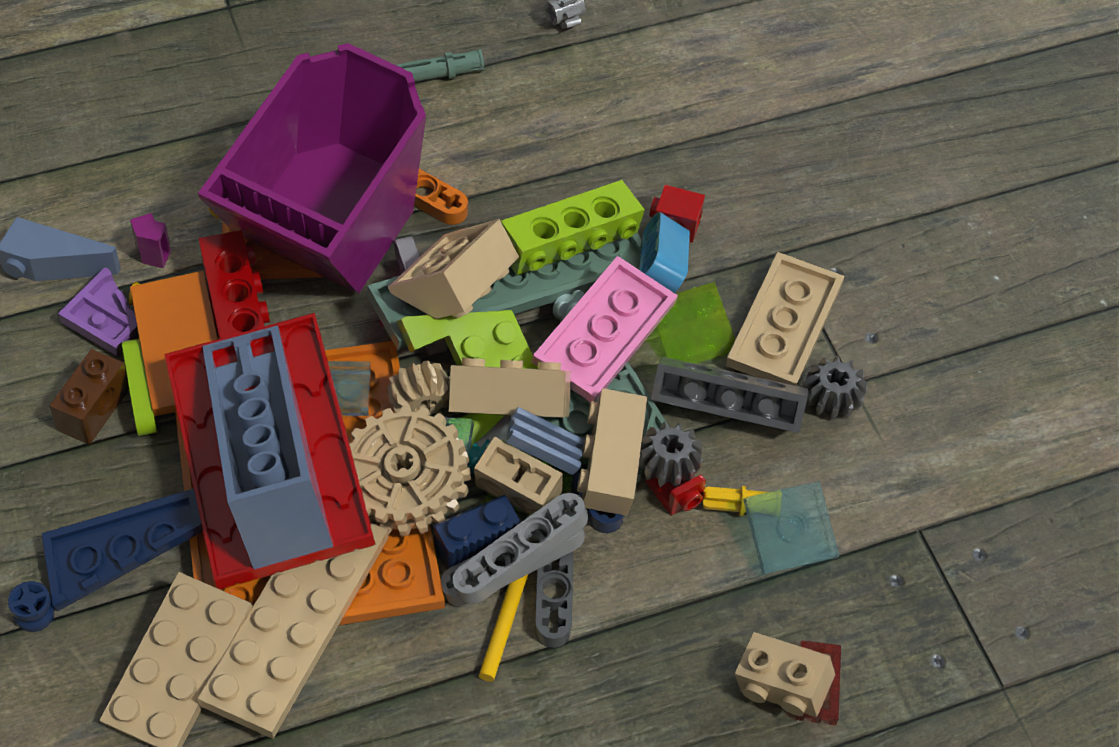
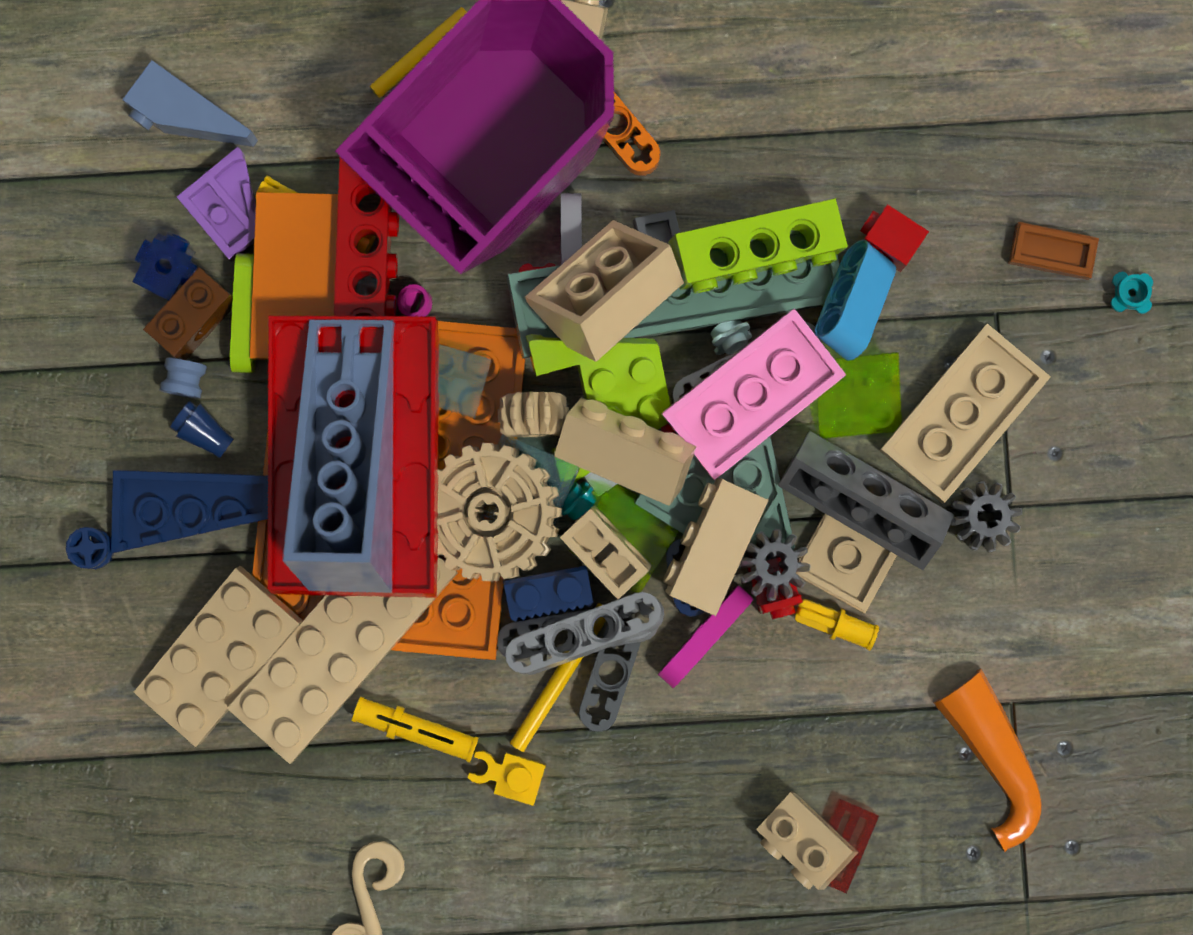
camera: 20 degrees right, 30 degrees up
magenta piece [130,213,171,268] -> none
sand blue tile [506,407,585,475] -> none
clear light blue plate [743,481,840,575] -> none
none -> clear blue brick [132,232,198,300]
none -> sand blue wheel [159,358,207,399]
none -> dark blue cone [170,401,234,458]
none -> yellow pin [352,696,479,763]
none -> yellow plate [468,751,546,806]
none -> dark pink beam [657,585,754,688]
none -> tan tile [796,513,897,614]
none -> orange animal [933,668,1041,852]
none -> dark orange tile [1008,222,1099,280]
none -> teal plate [1111,272,1153,314]

